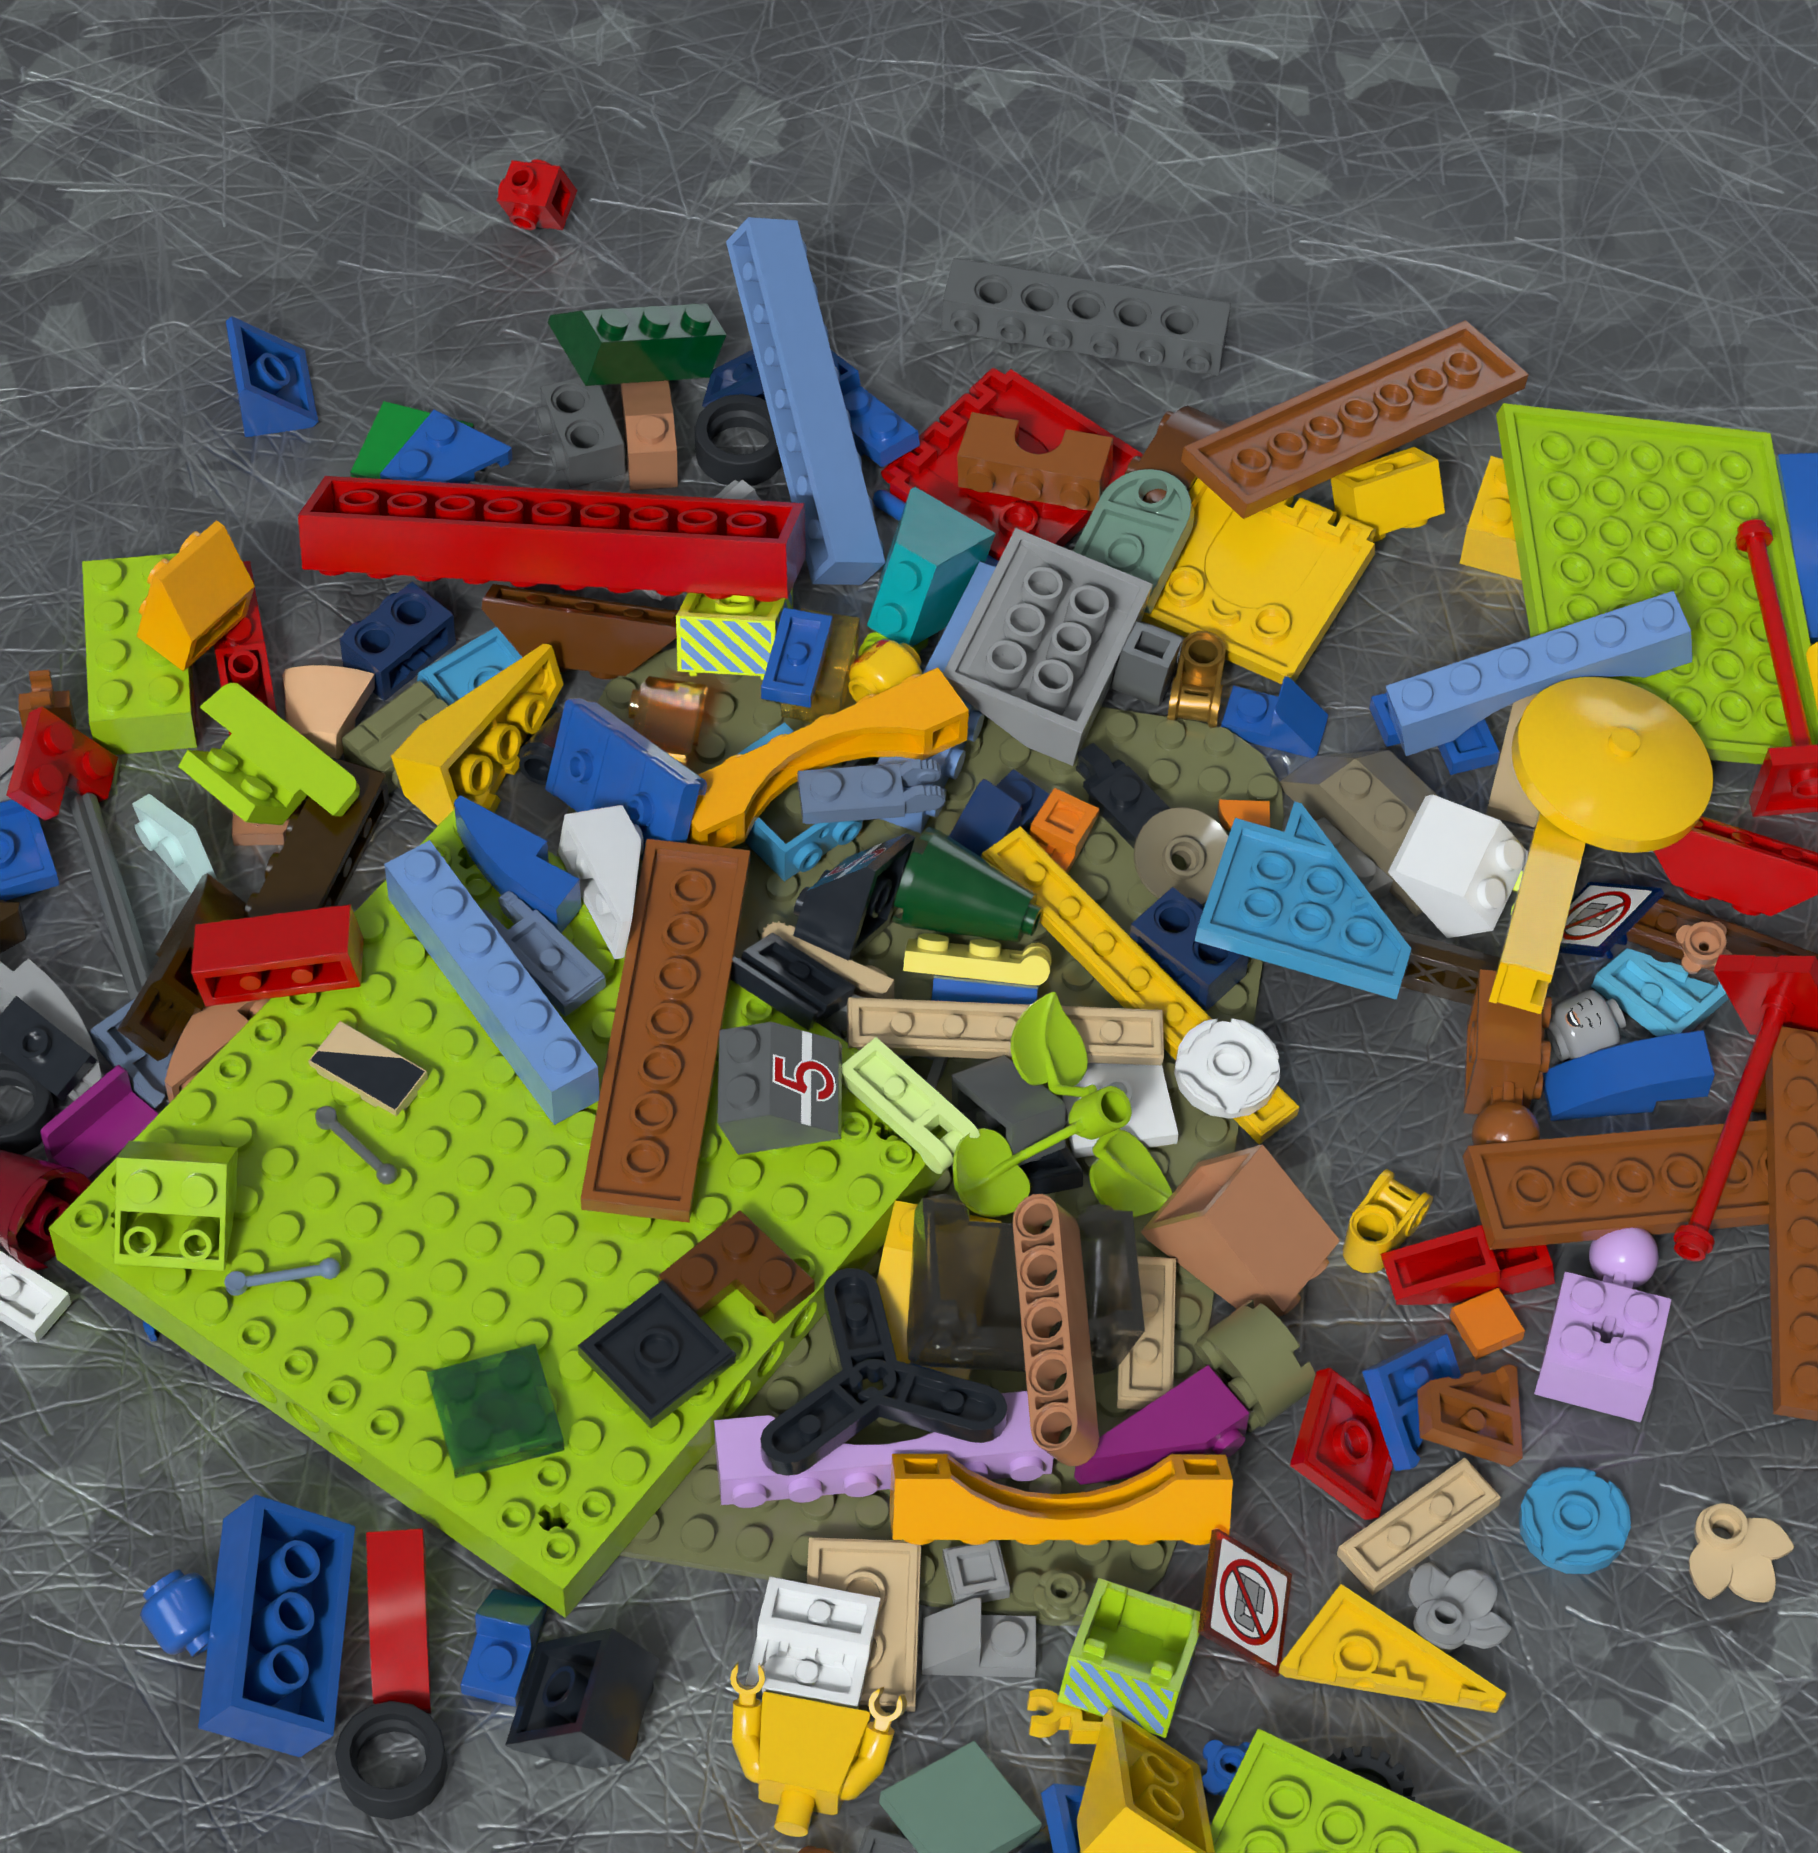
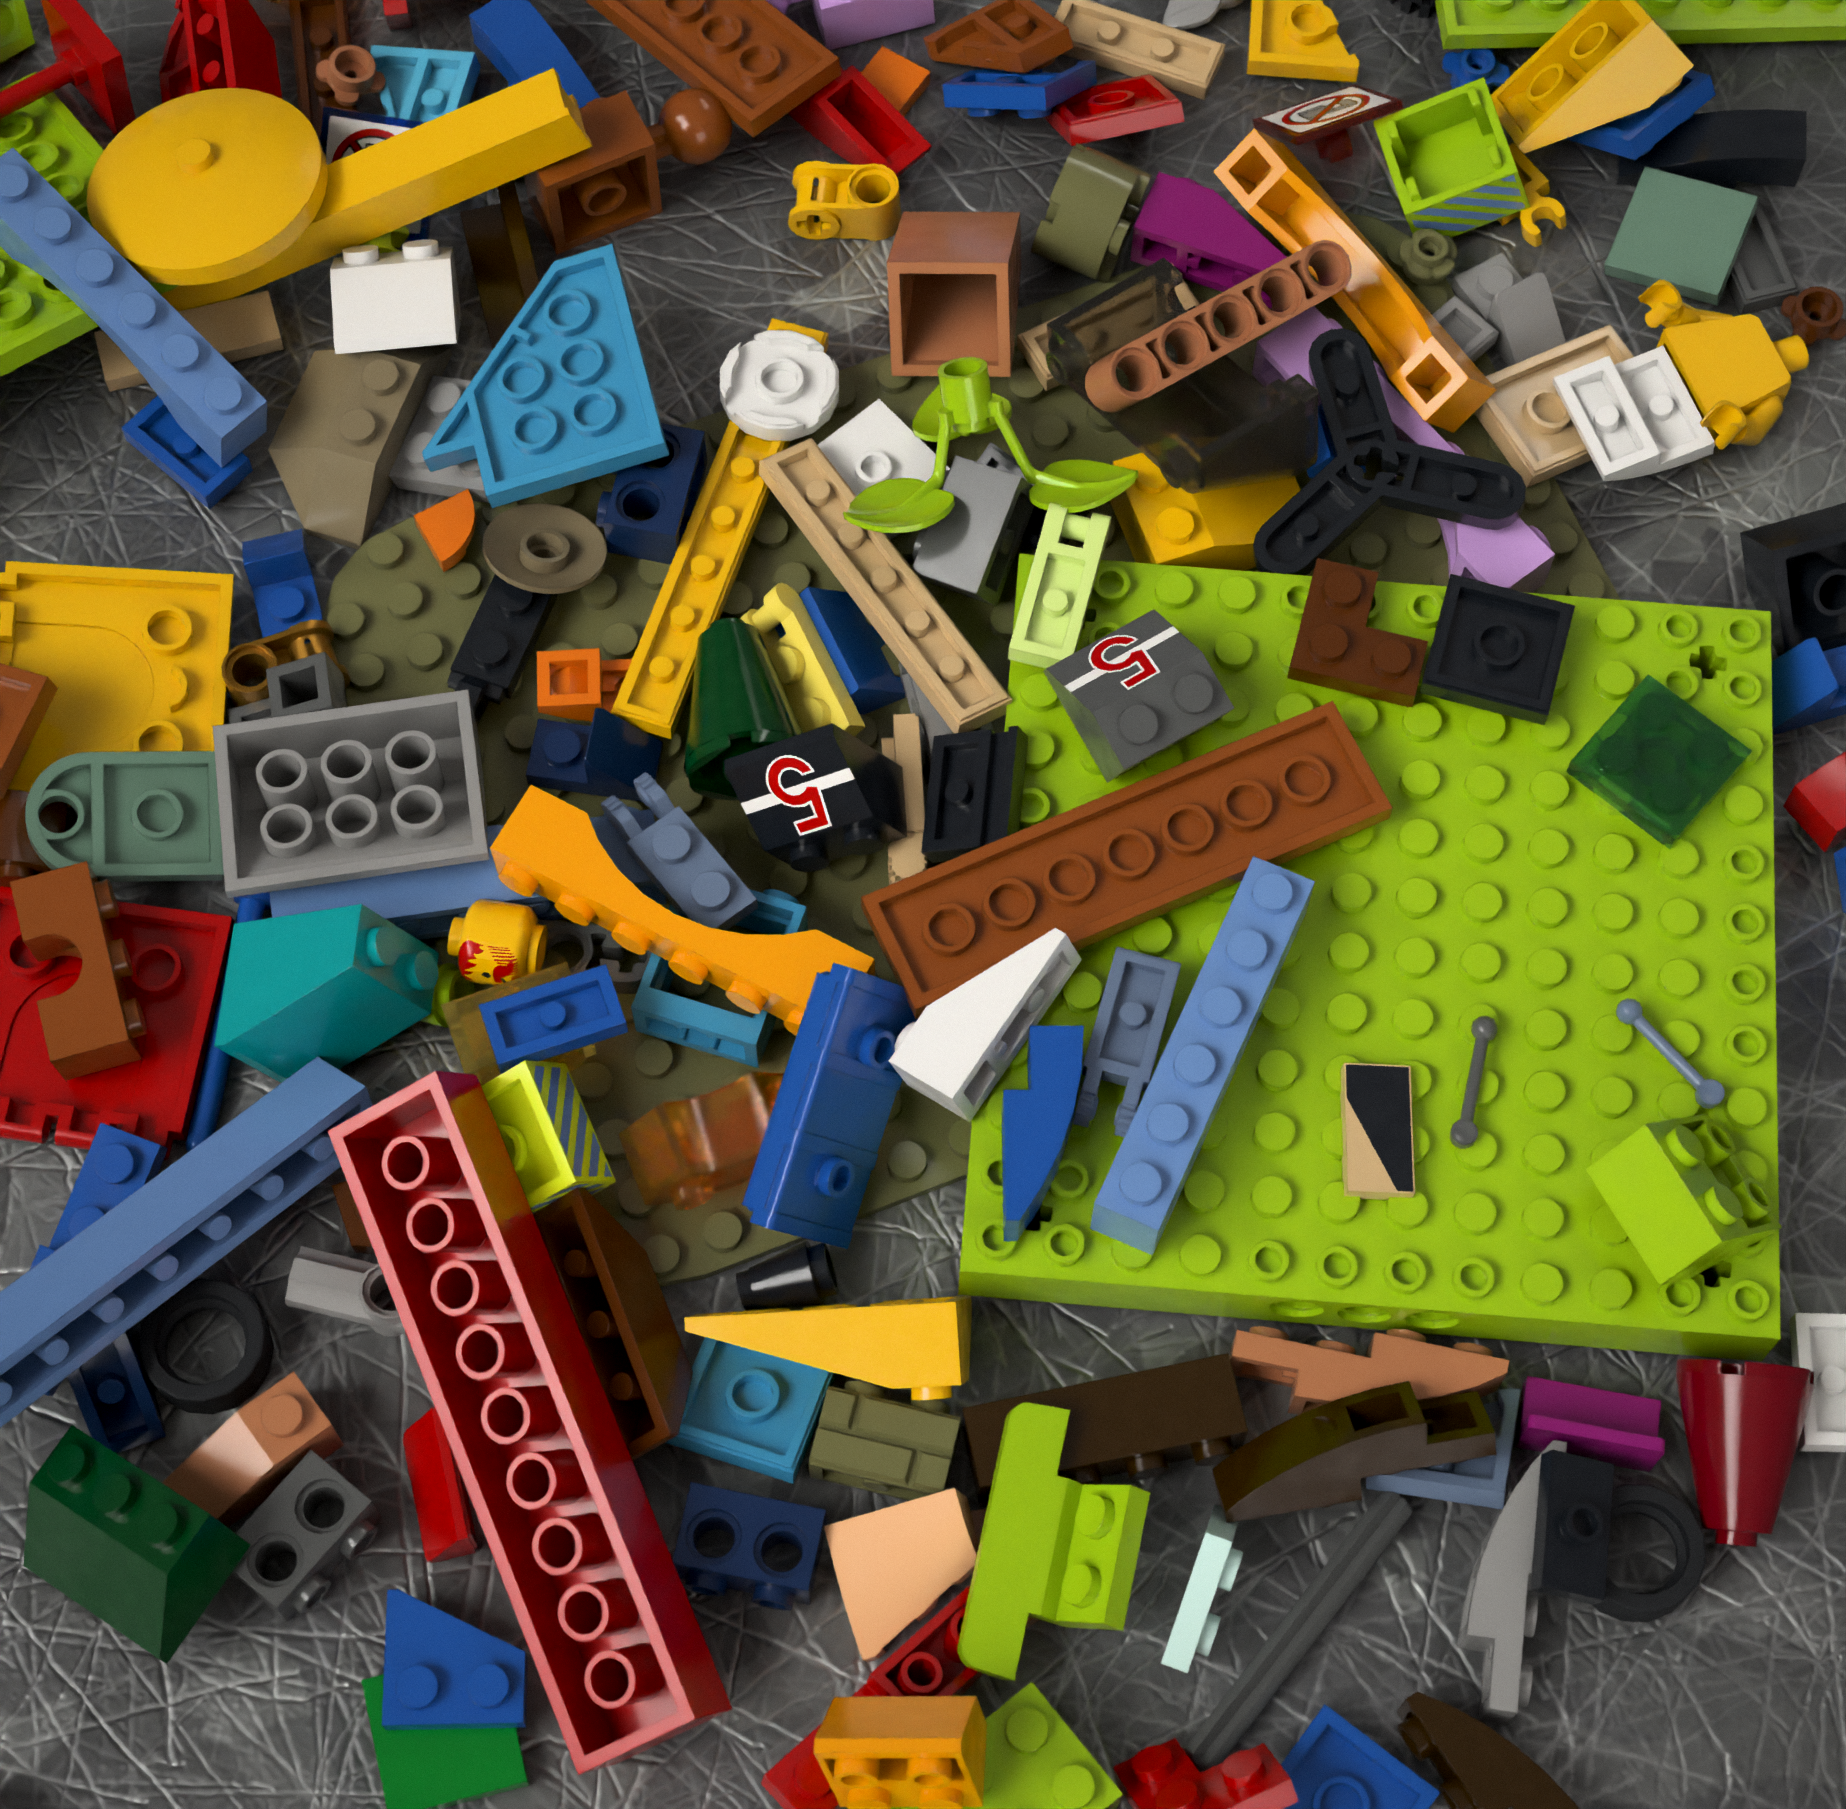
camera: 120 degrees left, 10 degrees up
red brick [191,904,364,1007] -> none

